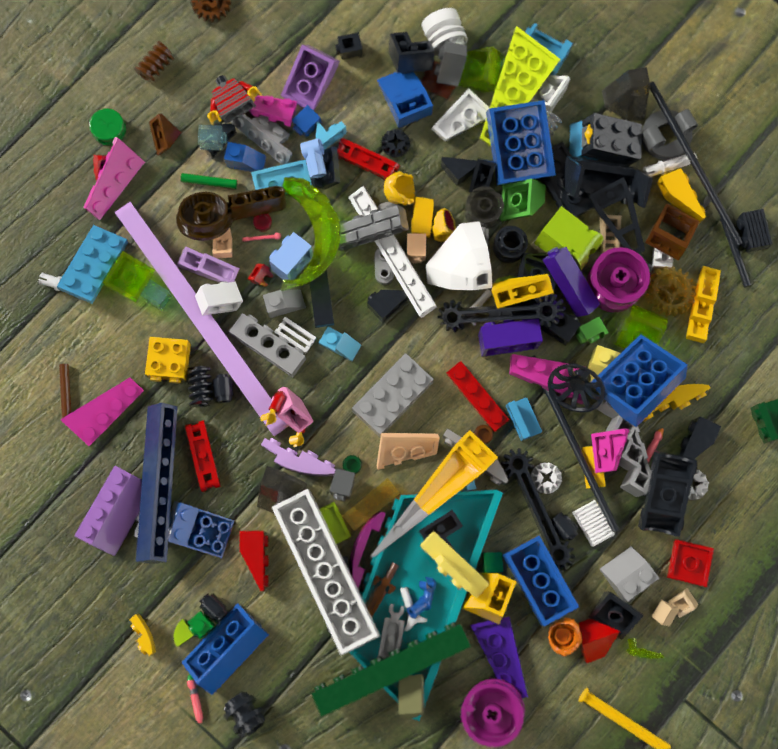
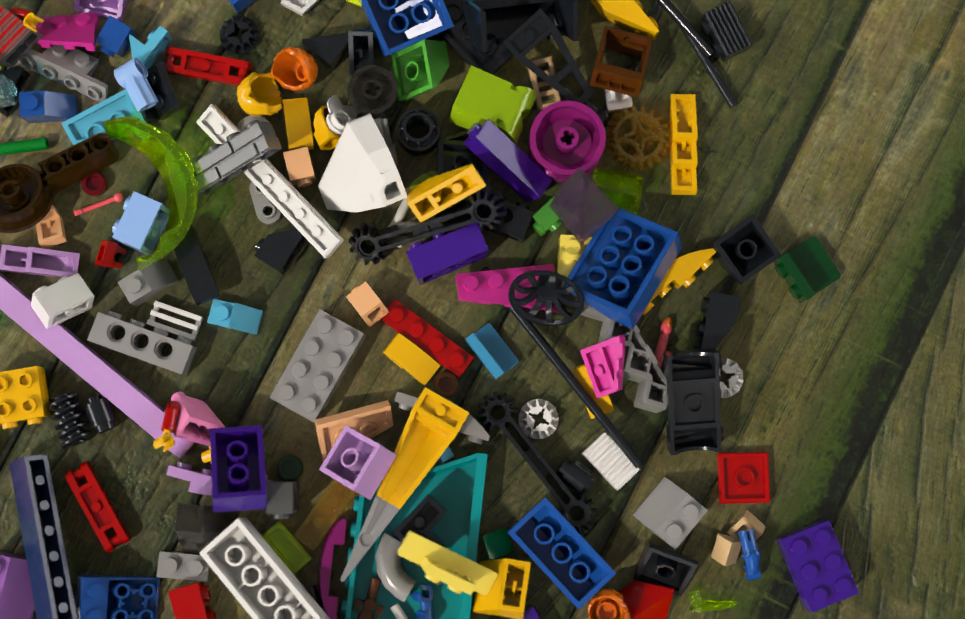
camera: 15 degrees left, 5 degrees up
none -> light grey plate [157,551,211,582]
none -> dark purple brick [210,425,266,512]
none -> orange hair [271,47,318,91]
none -> lavender brick [319,425,397,500]
none -> white plate [326,95,357,134]
none -> light nougat brick [346,282,389,327]
none -> light grey cylinder [375,532,416,602]
none -> yellow slope [382,333,441,385]
none -> slope [550,168,620,244]
none -> black slope [712,214,782,285]
none -> blue piece [738,529,762,581]
none -> dark purple brick [775,519,859,612]

